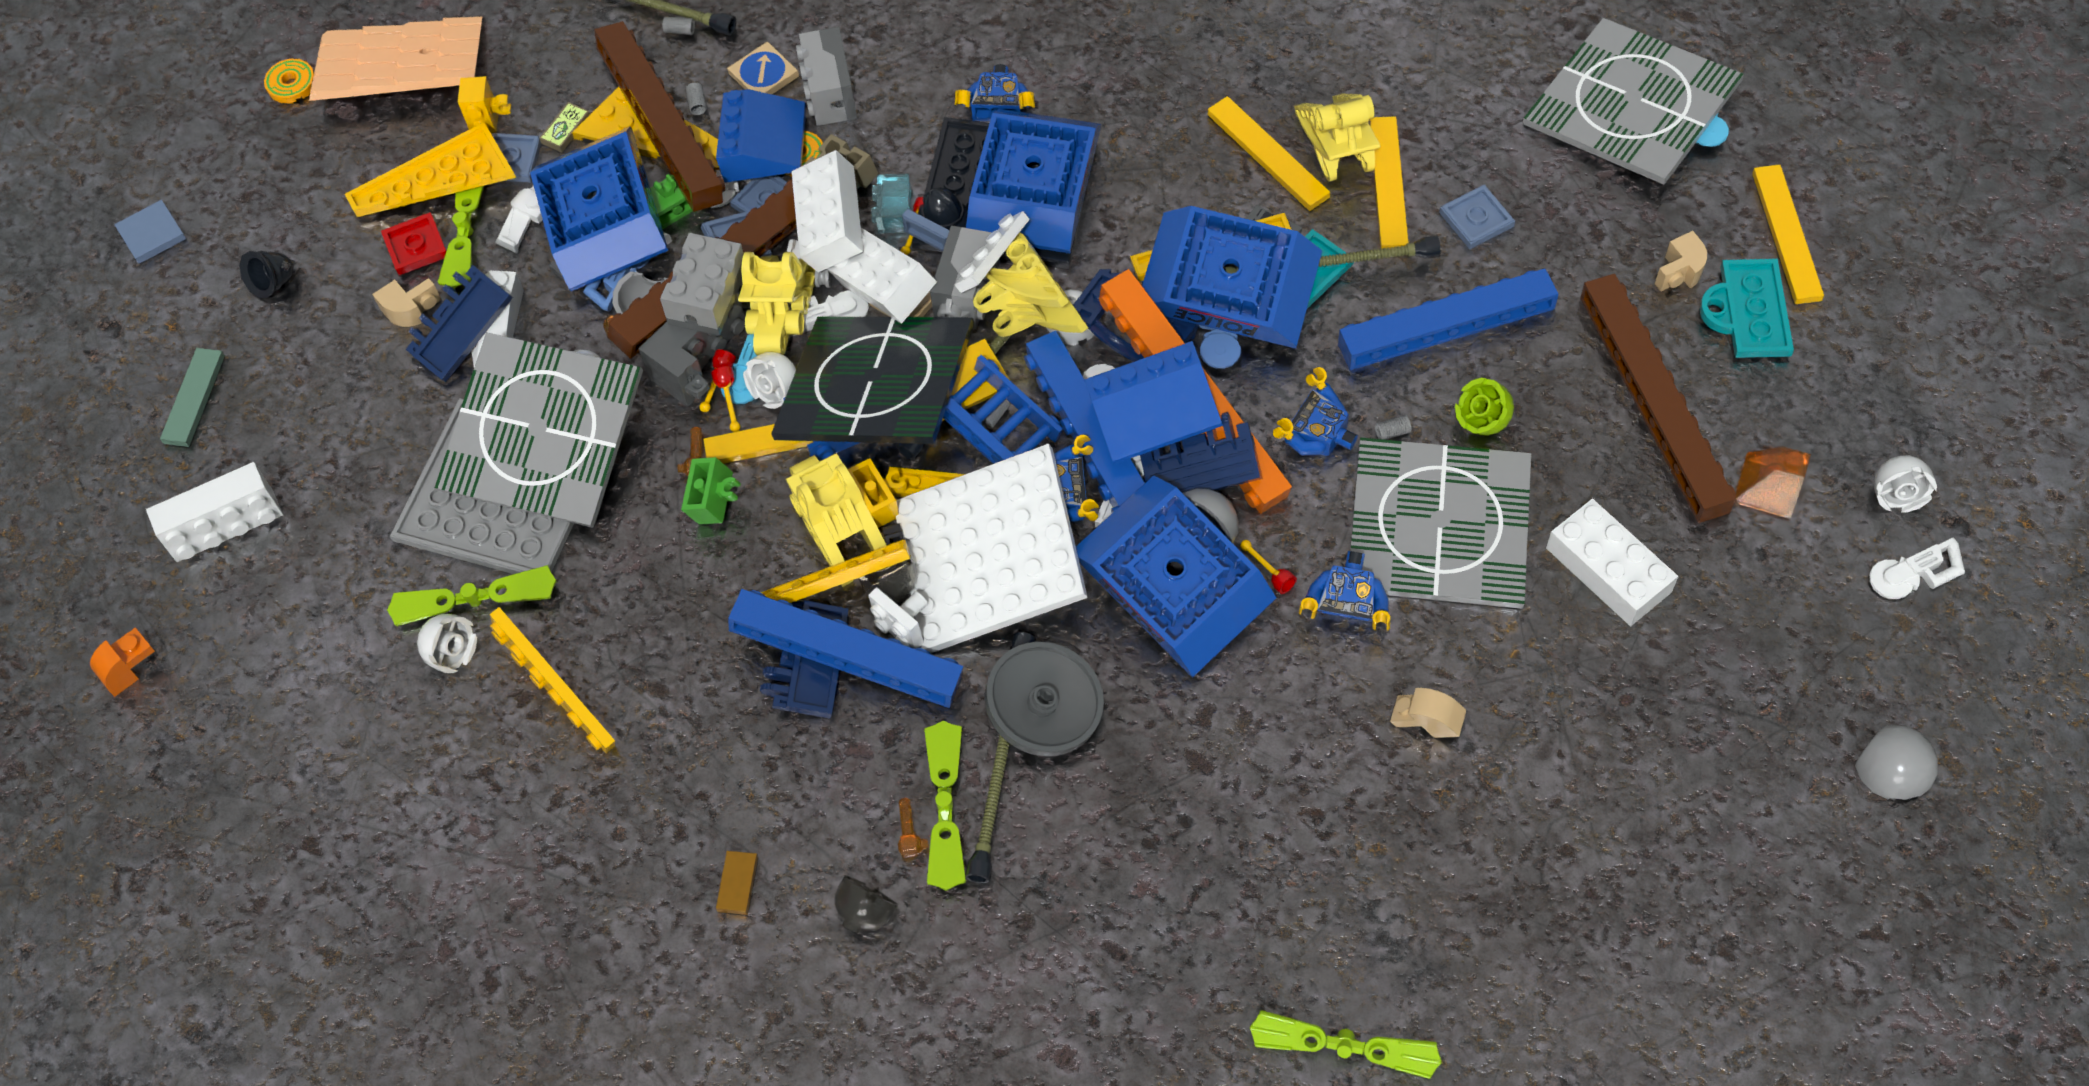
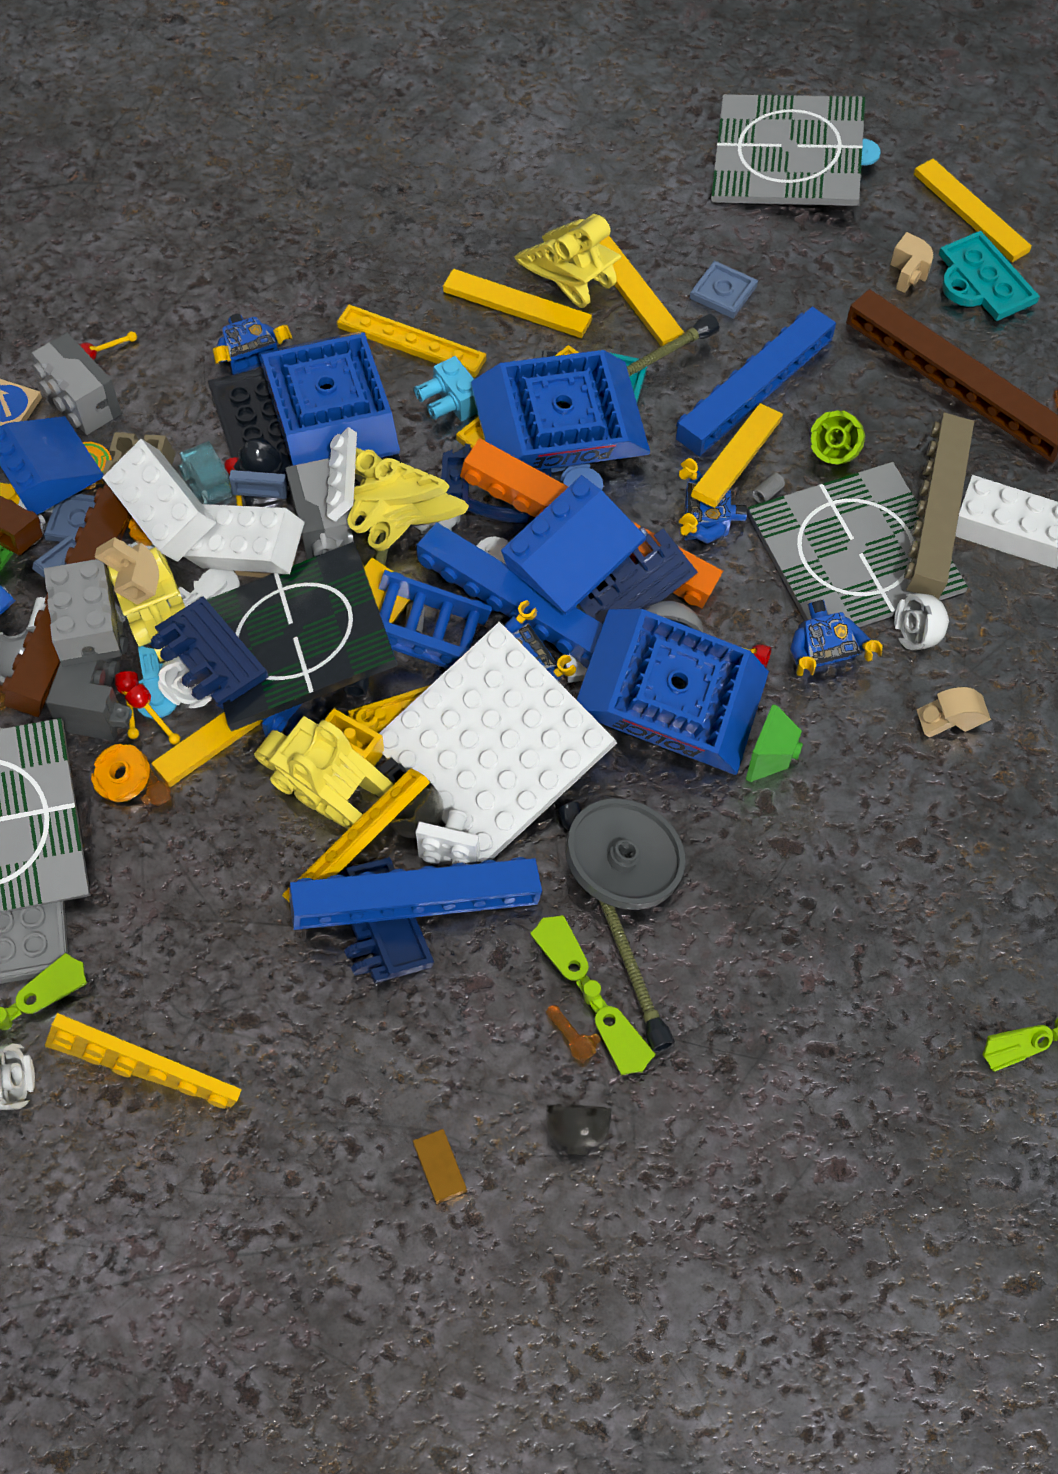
camera: 35 degrees left, 0 degrees up
bright green brick [681,457,741,524] -> none
light grey bush [815,269,832,288] -> none
none -> yellow hinge [79,331,137,360]
none -> light orange tile [91,744,150,802]
none -> tan brick [95,537,159,605]
none -> dark blue hinge [150,596,269,706]
none -> yellow tile [337,304,486,378]
none -> medium azure brick [413,356,478,422]
none -> yellow tile [691,403,783,508]
none -> bright green slope [746,704,804,782]
none -> white cylinder [894,593,949,650]
none -> dark tan brick [904,412,974,599]

